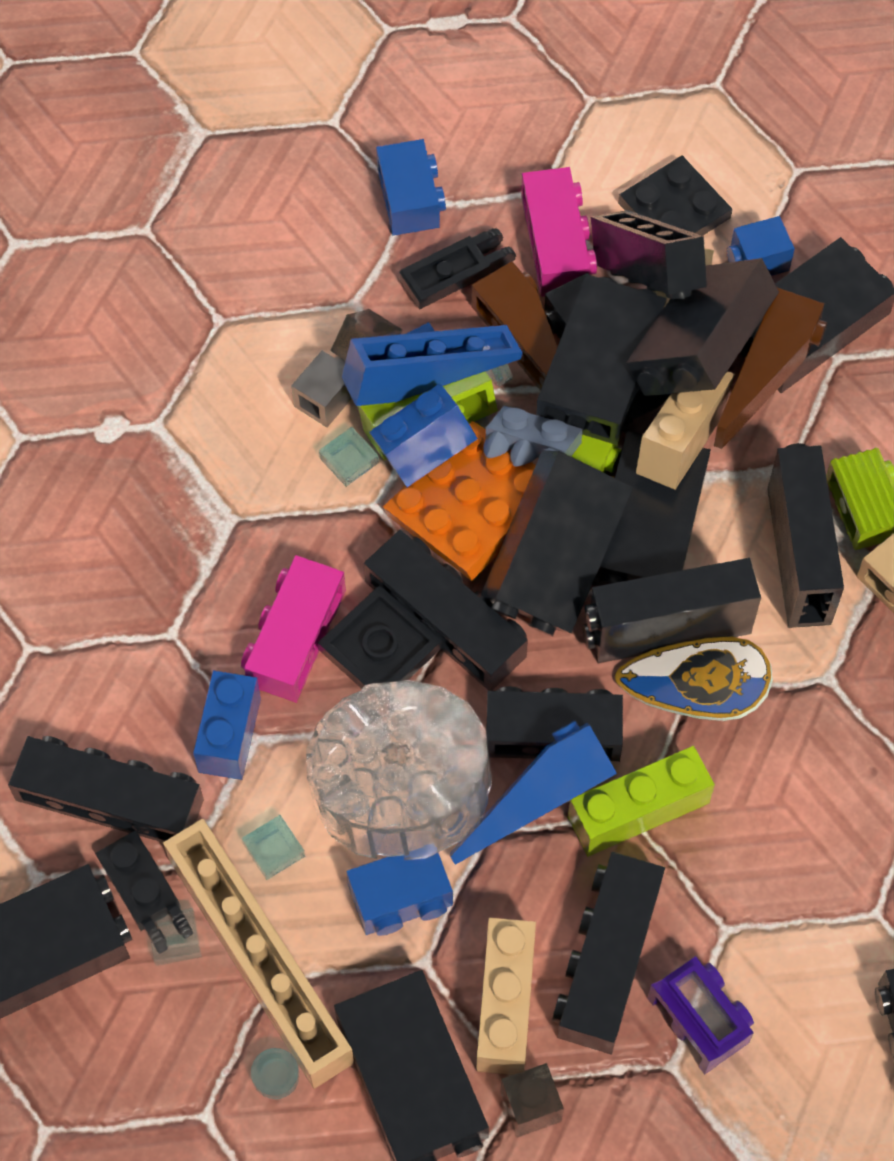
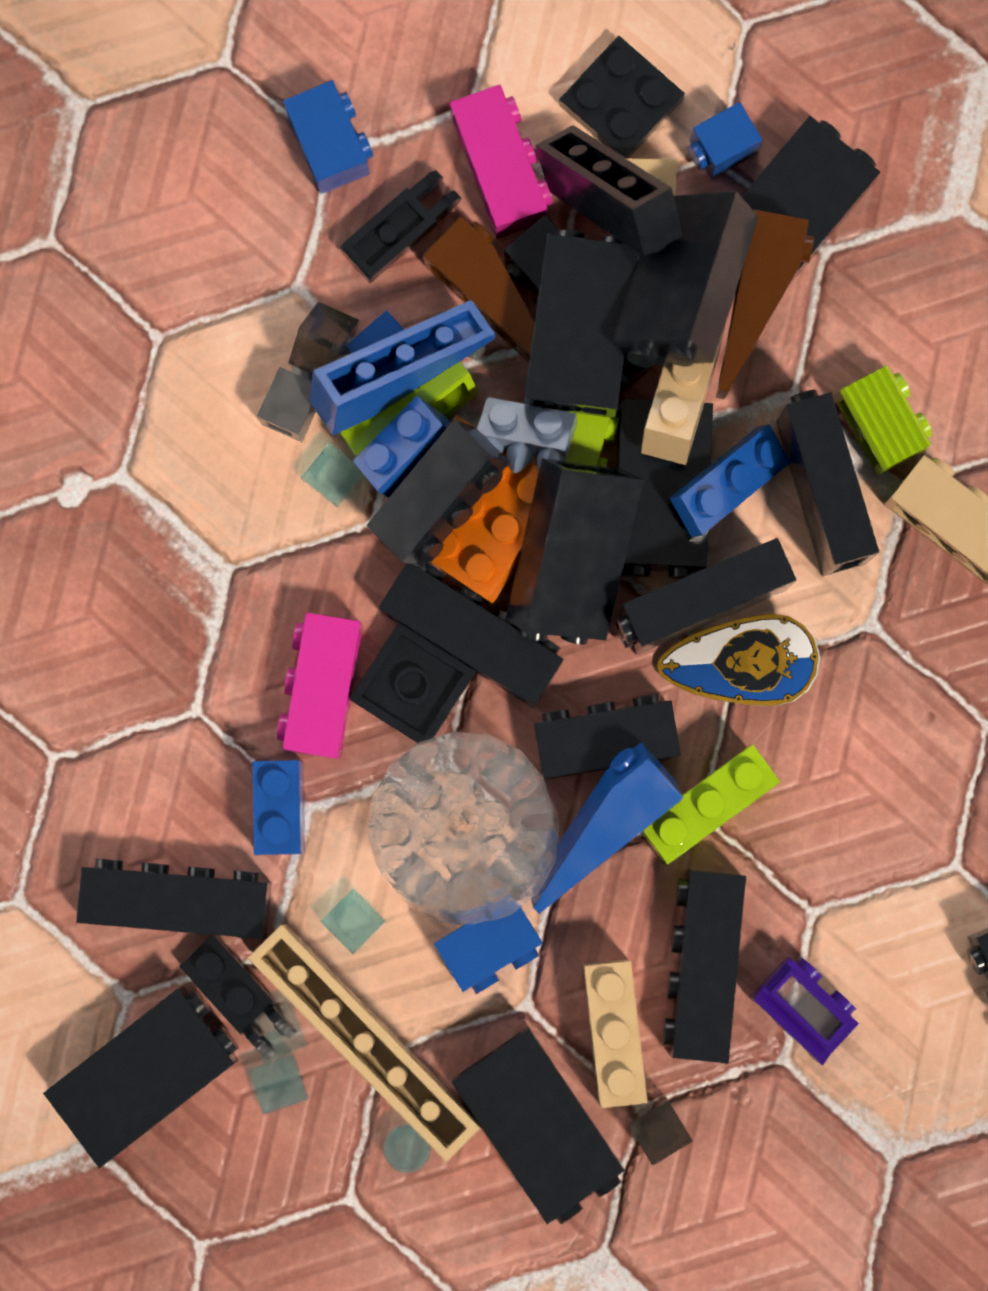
camera: 10 degrees left, 20 degrees up
none -> clear light blue tile [249,1054,309,1115]
none -> black brick [367,419,510,566]
none -> blue plate [670,424,791,537]

